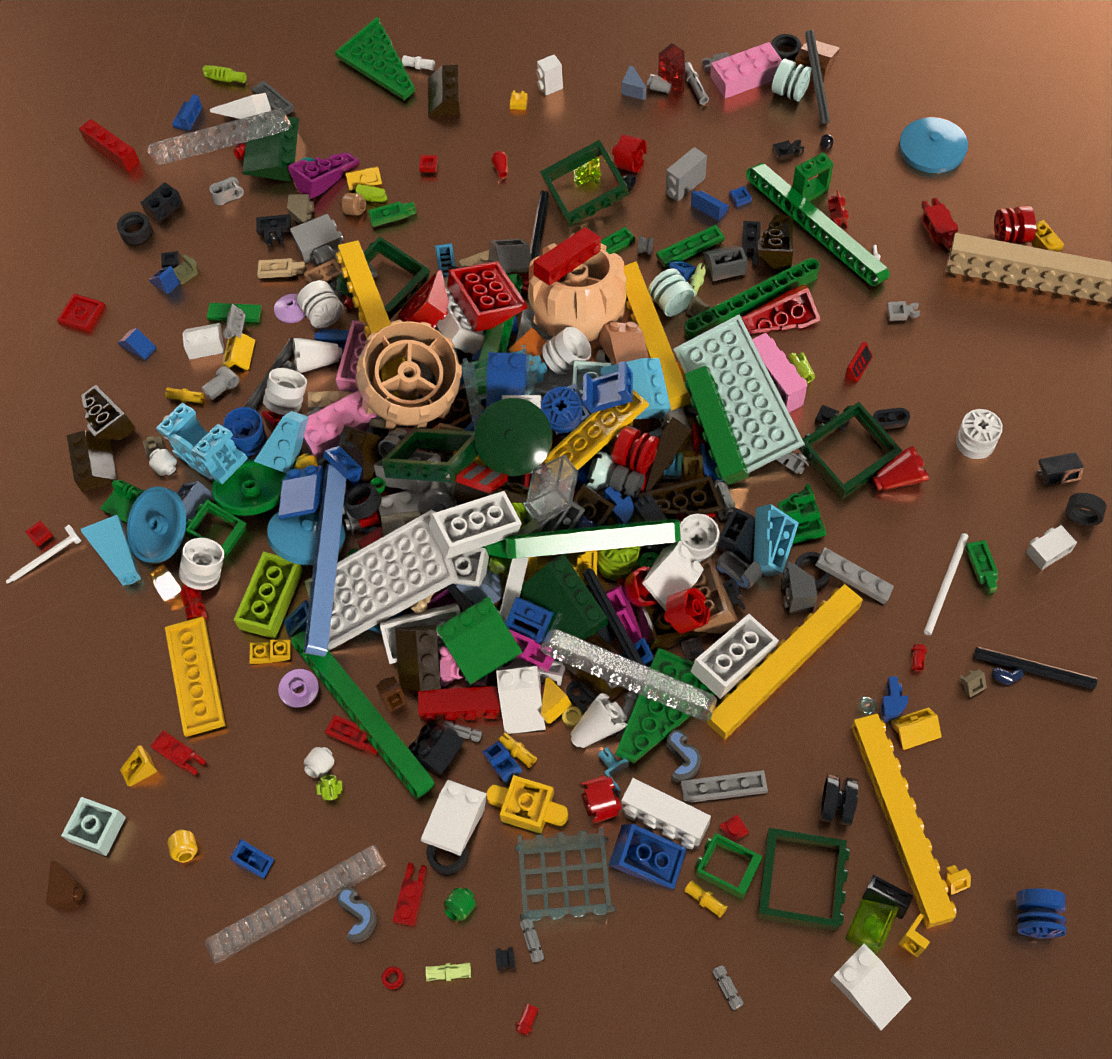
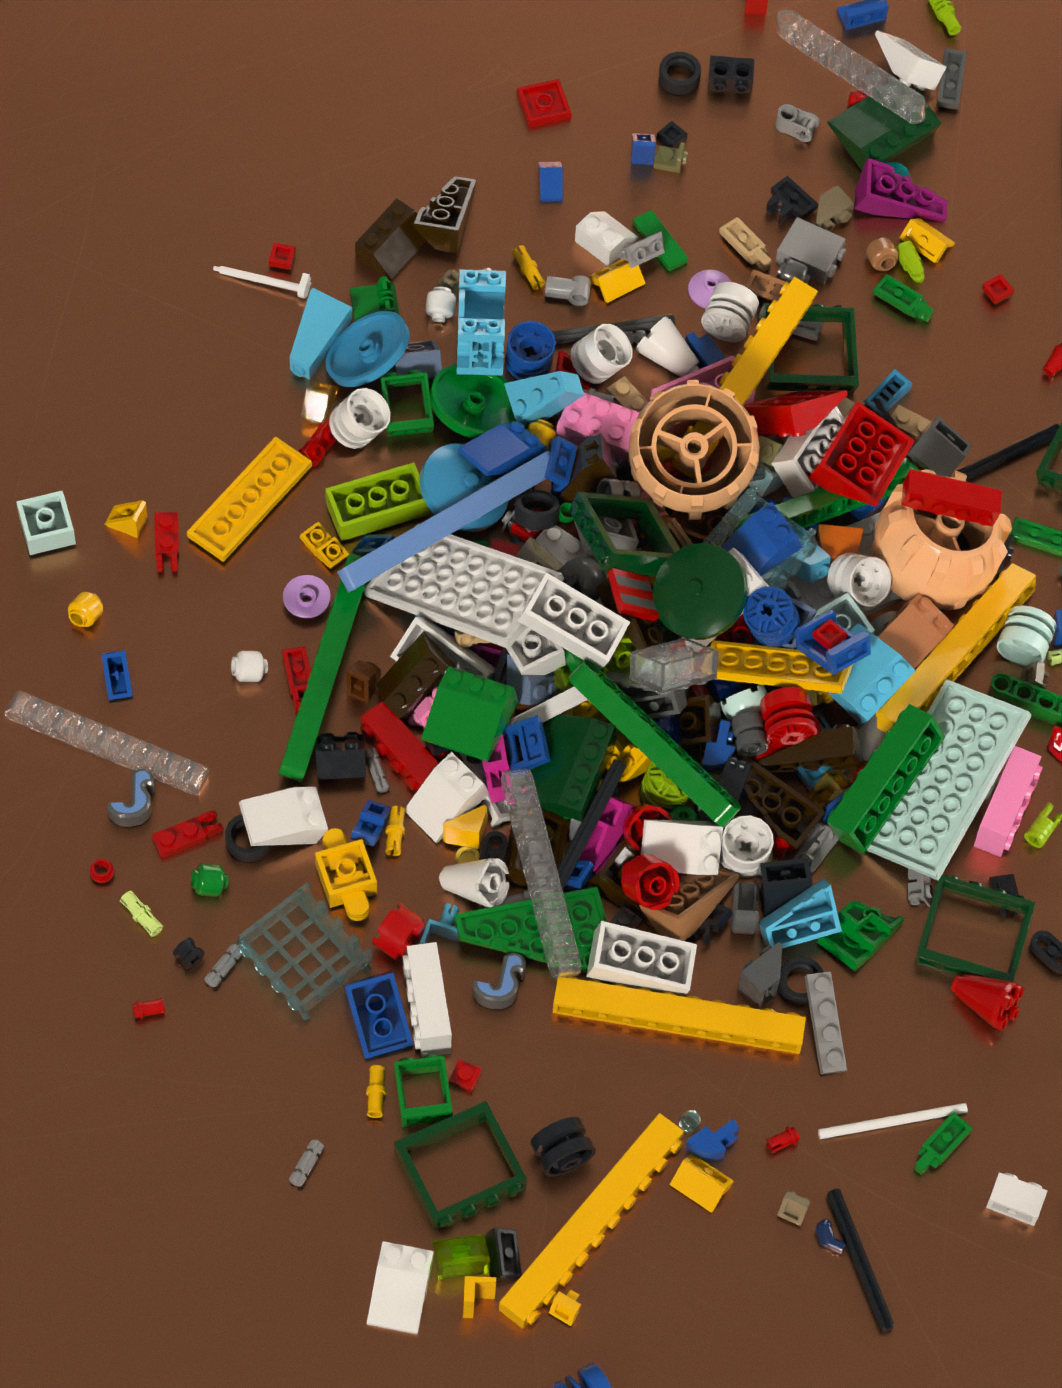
camera: 45 degrees right, 0 degrees up
lime gear [316,775,343,800] -> none
light grey plate [681,770,768,803] -> none
none -> red tile [812,619,847,650]

